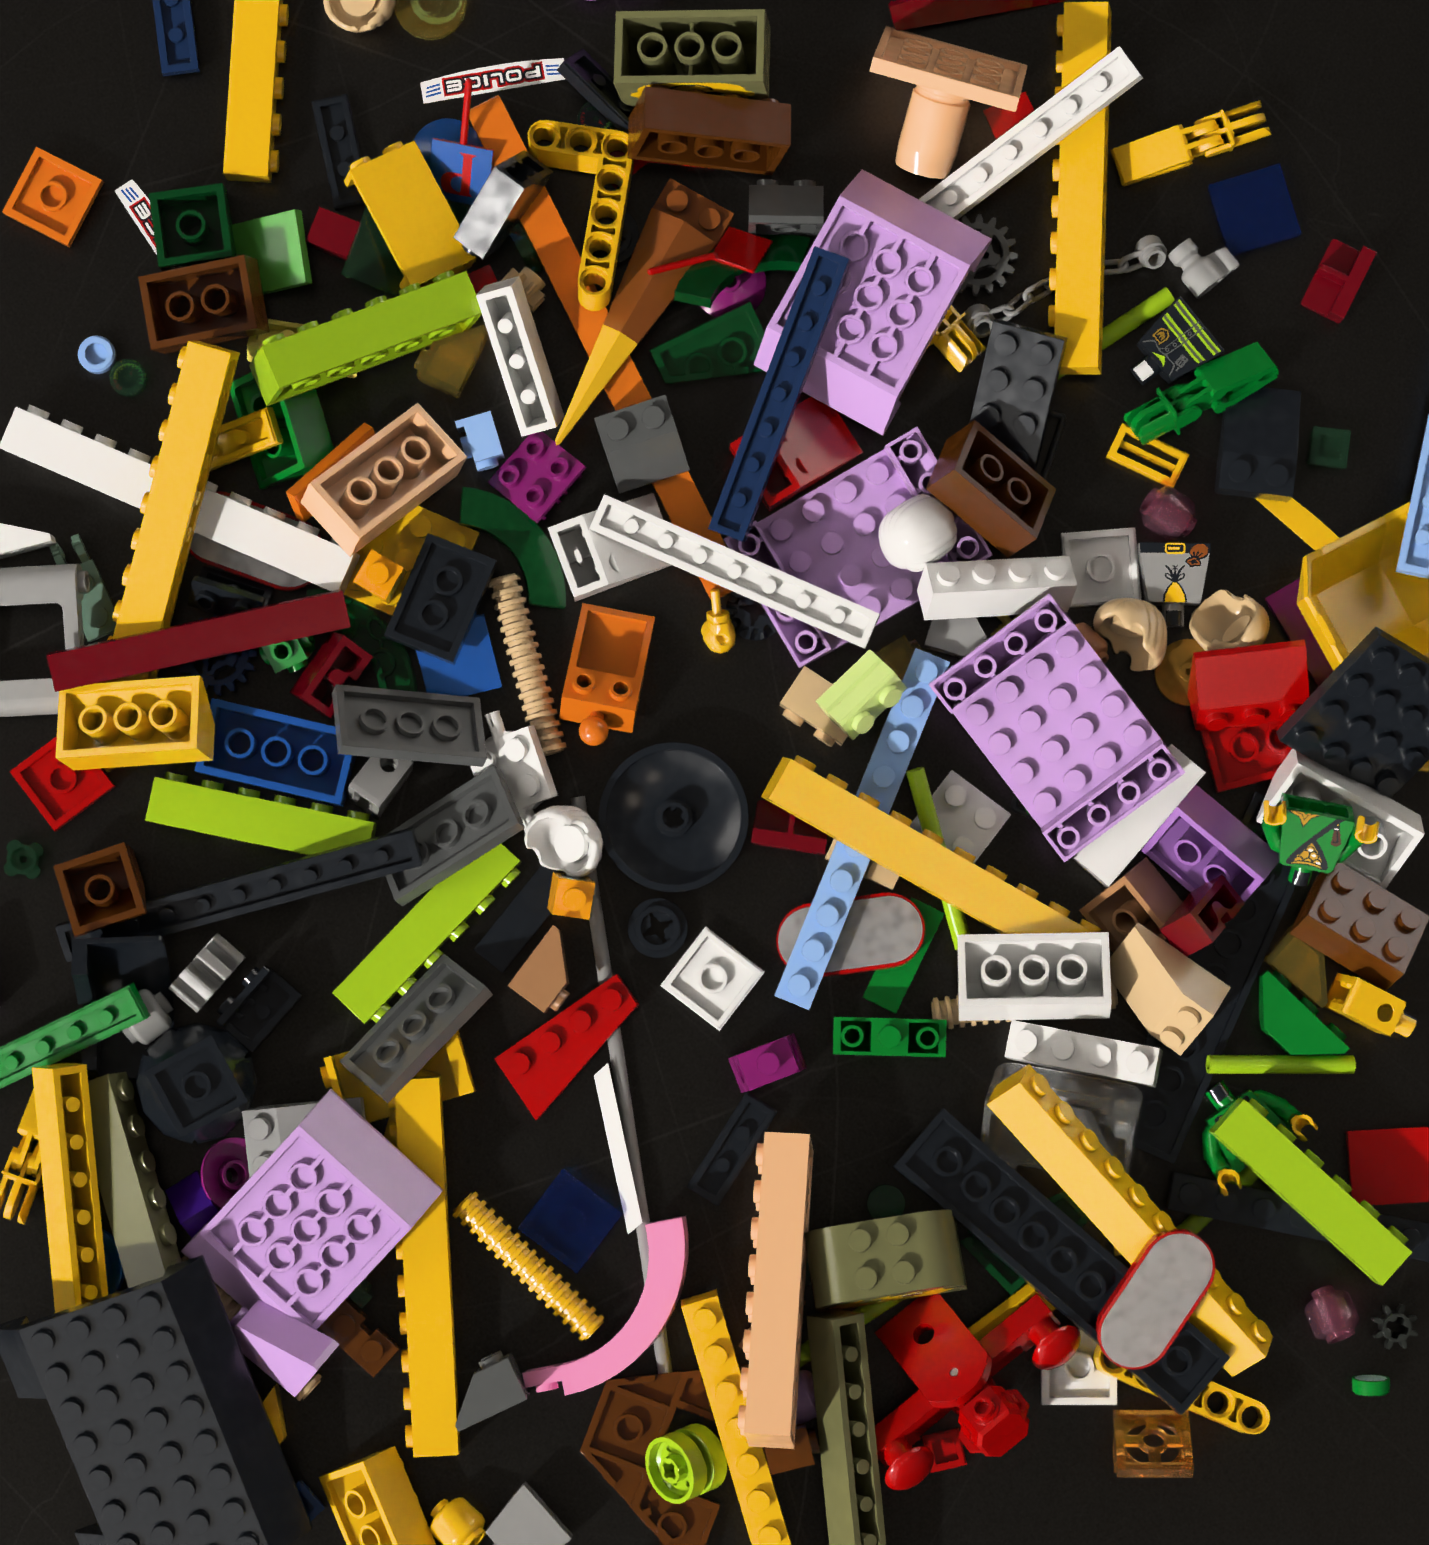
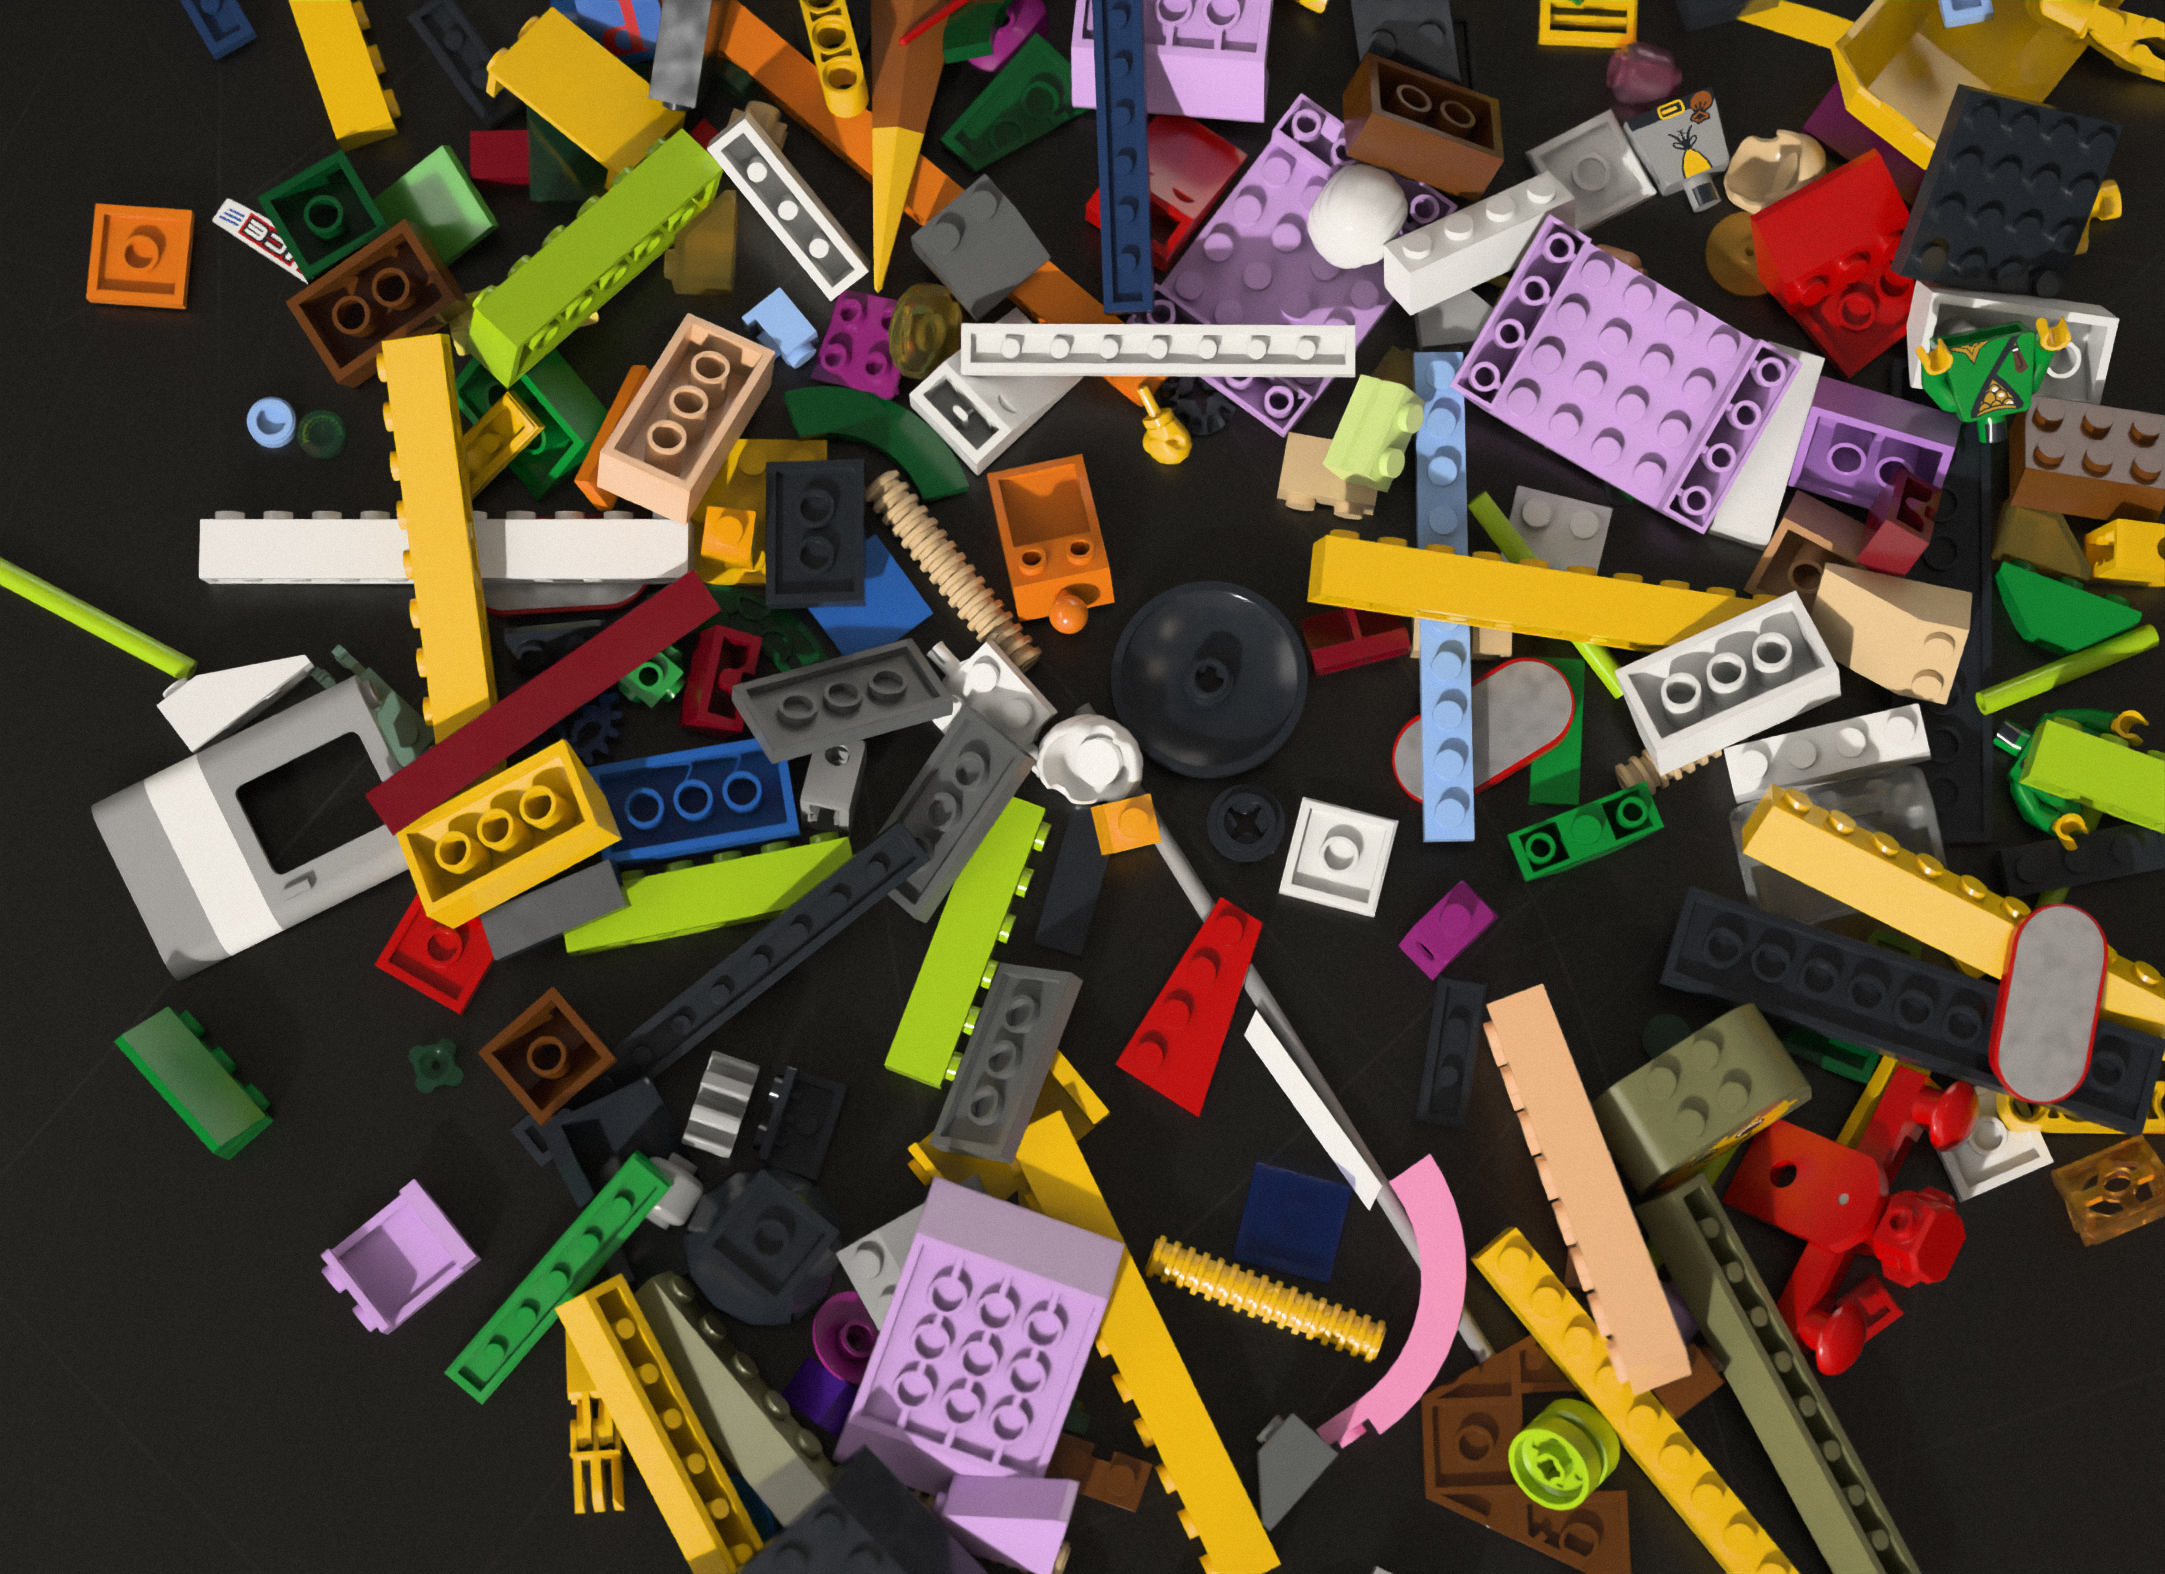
camera: 25 degrees left, 5 degrees down
medium nougat slope [508,925,570,1013] -> none
tan piece [1093,598,1167,672] -> none
none -> black tile [479,859,632,961]
none -> clear yellow tile [888,282,962,380]

